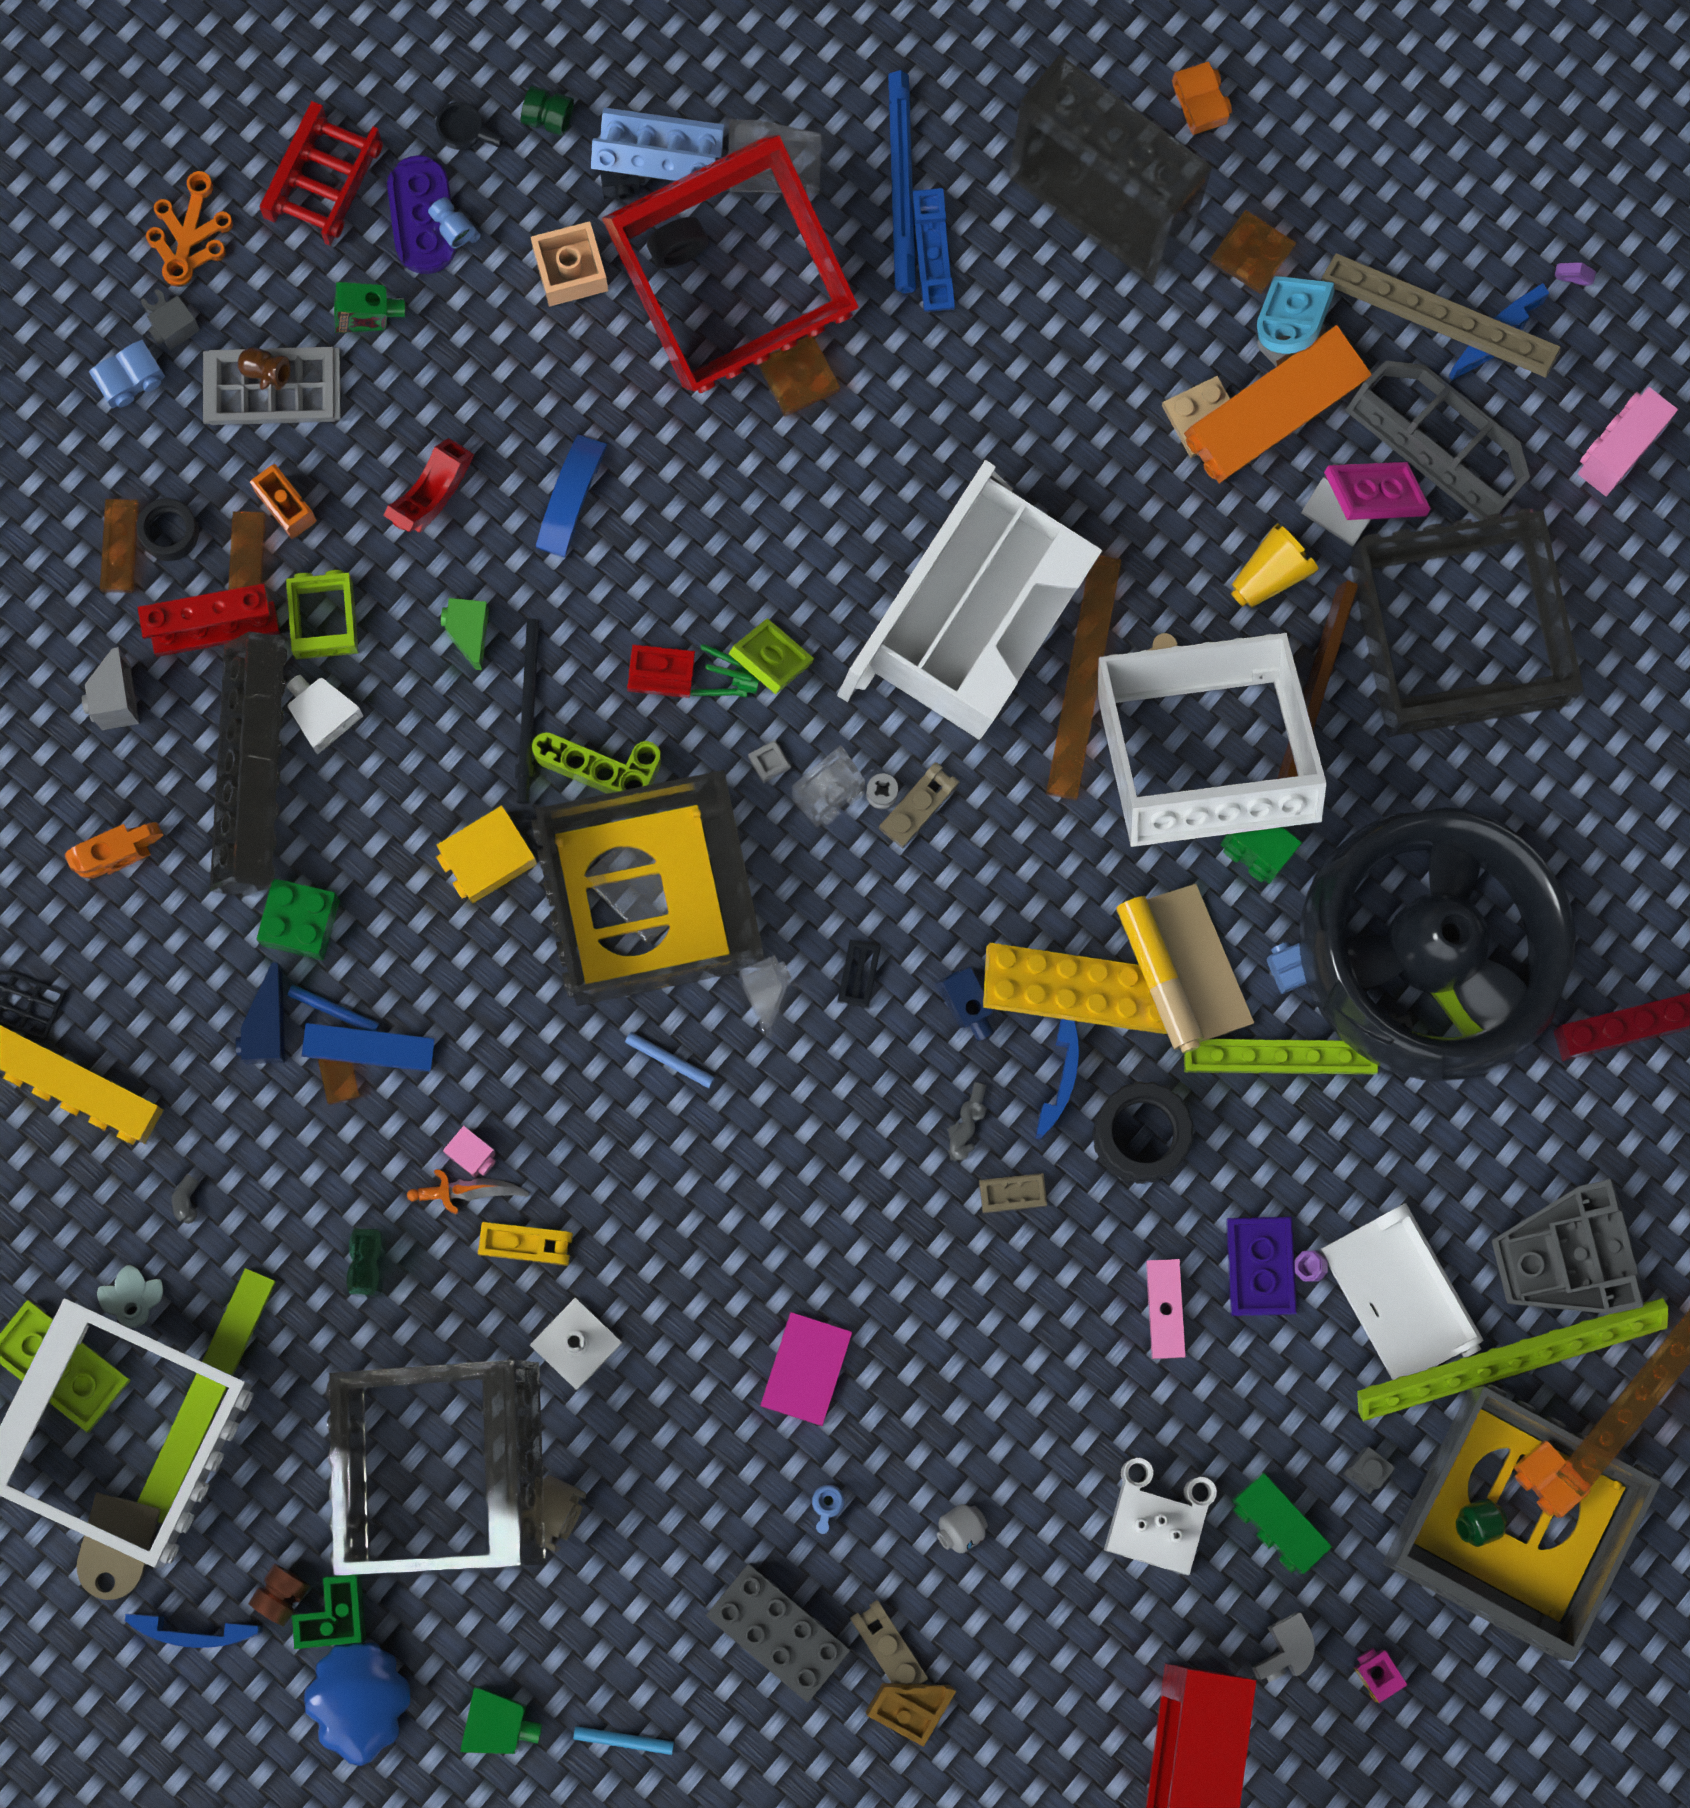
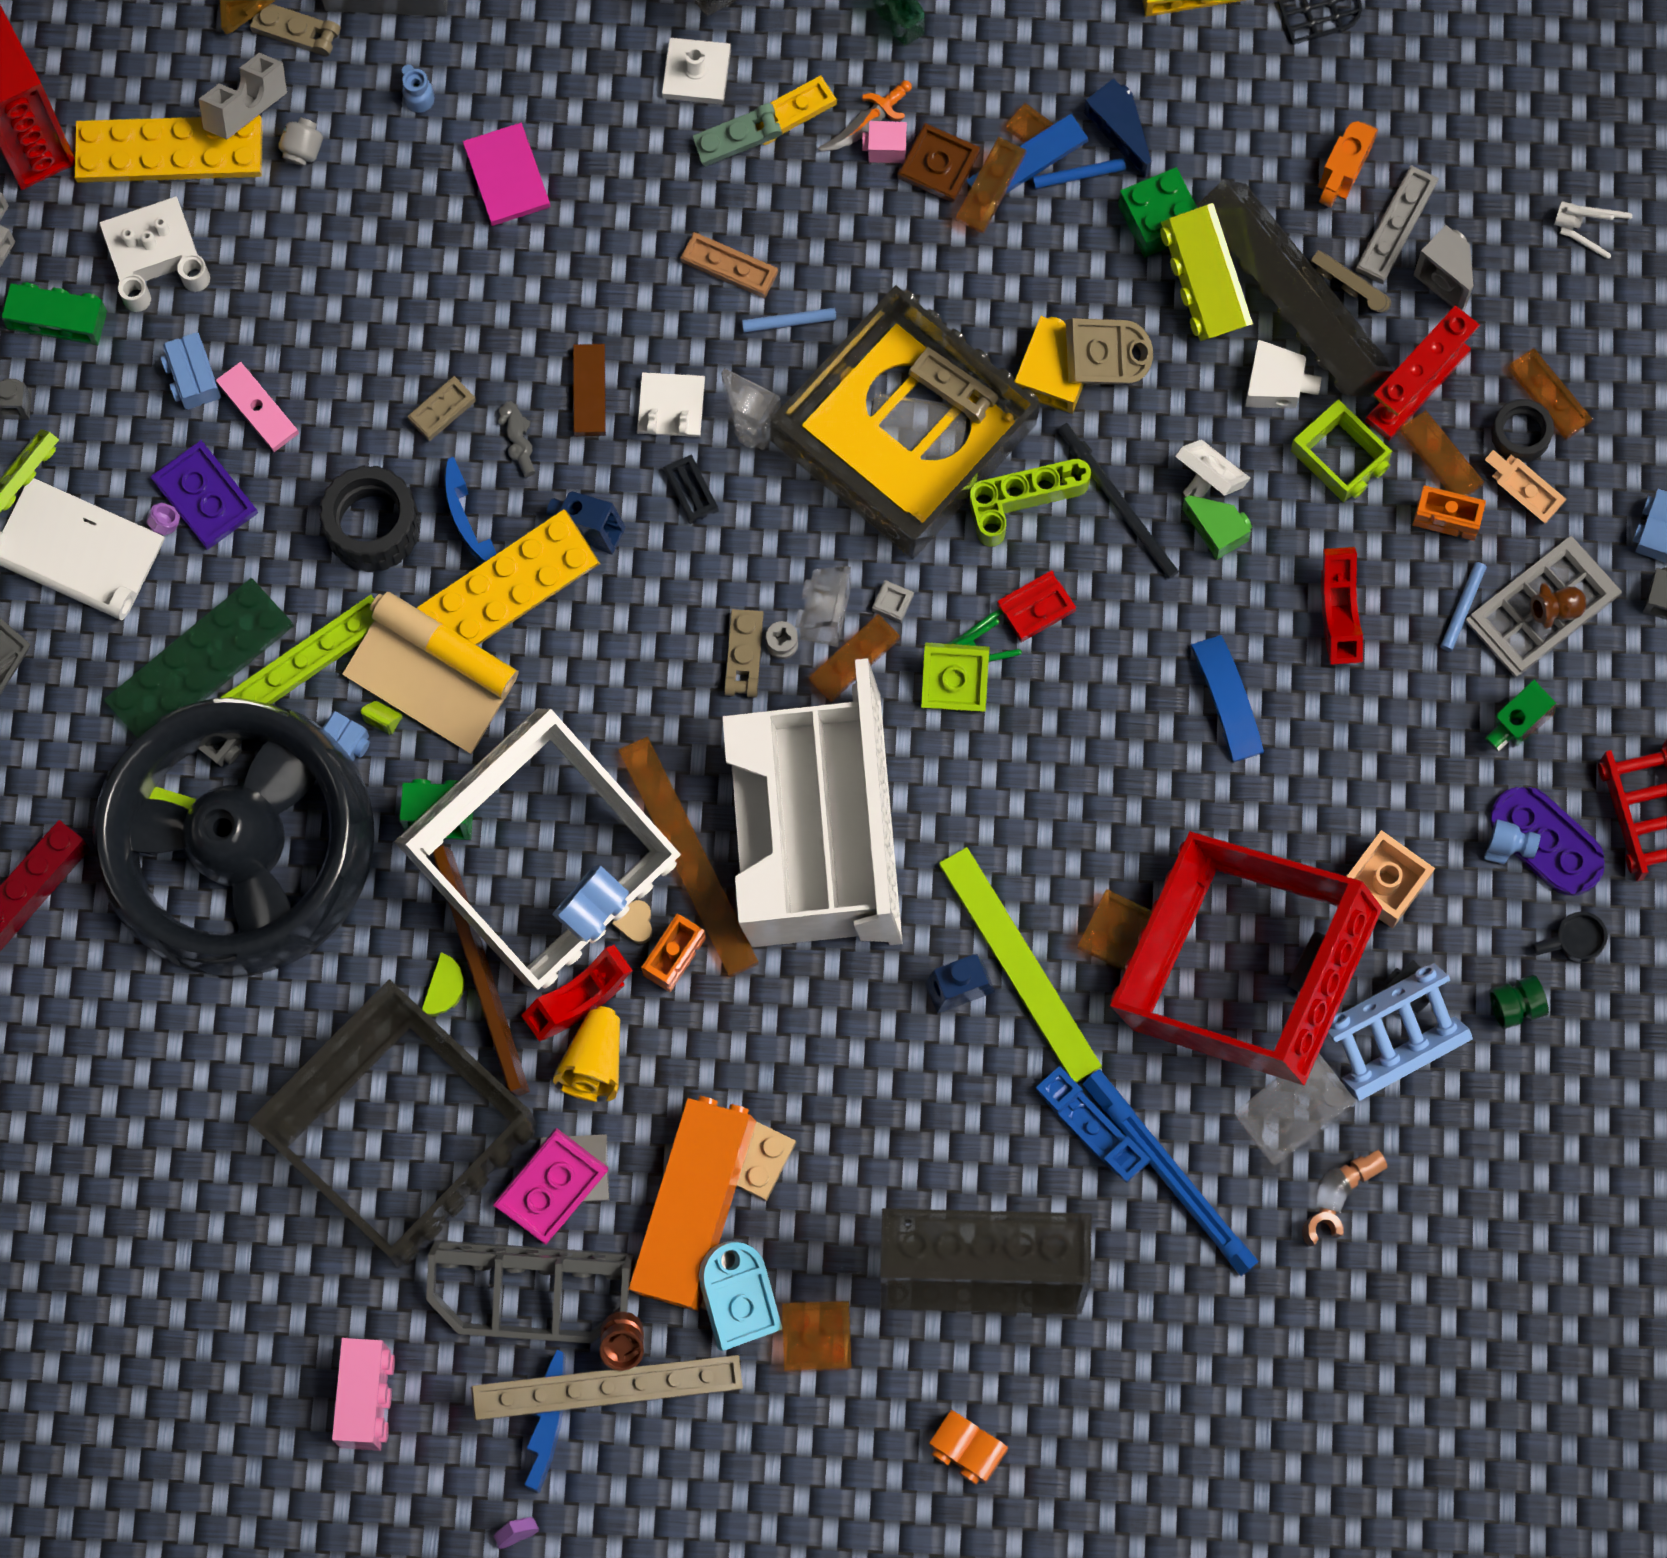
camera: 150 degrees right, 5 degrees down
none -> yellow plate [75,115,262,183]
none -> clear green plate [104,577,294,739]
none -> medium blue brick [160,333,221,410]
none -> light grey arch [199,53,287,139]
none -> lime slope [361,701,402,735]
none -> lime tile [421,952,464,1017]
none -> red arch [521,945,633,1042]
none -> medium blue brick [552,865,629,942]
none -> reddish brown tile [573,344,606,436]
none -> copper wheel [600,1311,644,1371]
none -> white plate [637,373,705,437]
none -> orange brick [641,914,706,992]
none -> medium nougat tile [680,232,778,298]
none -> sand green plate [693,103,782,167]
none -> clear orange tile [809,614,900,702]
none -> reddish brown plate [898,123,981,203]
none -> dark tan plate [909,347,999,424]
none -> dark blue torso [925,954,995,1014]
none -> lime tile [939,847,1102,1083]
none -> clear orange tile [955,137,1027,234]
none -> dark tan tile [1066,318,1153,385]
none -> neon yellow slope [1160,203,1253,341]
none -> white tile [1175,440,1250,498]
none -> nougat piece [1302,1150,1388,1247]
none -> dark tan plate [1311,250,1391,312]
none -> light grey tile [1355,165,1439,284]
none -> medium blue bar [1440,562,1487,652]
none -> light nougat hinge [1485,450,1567,524]

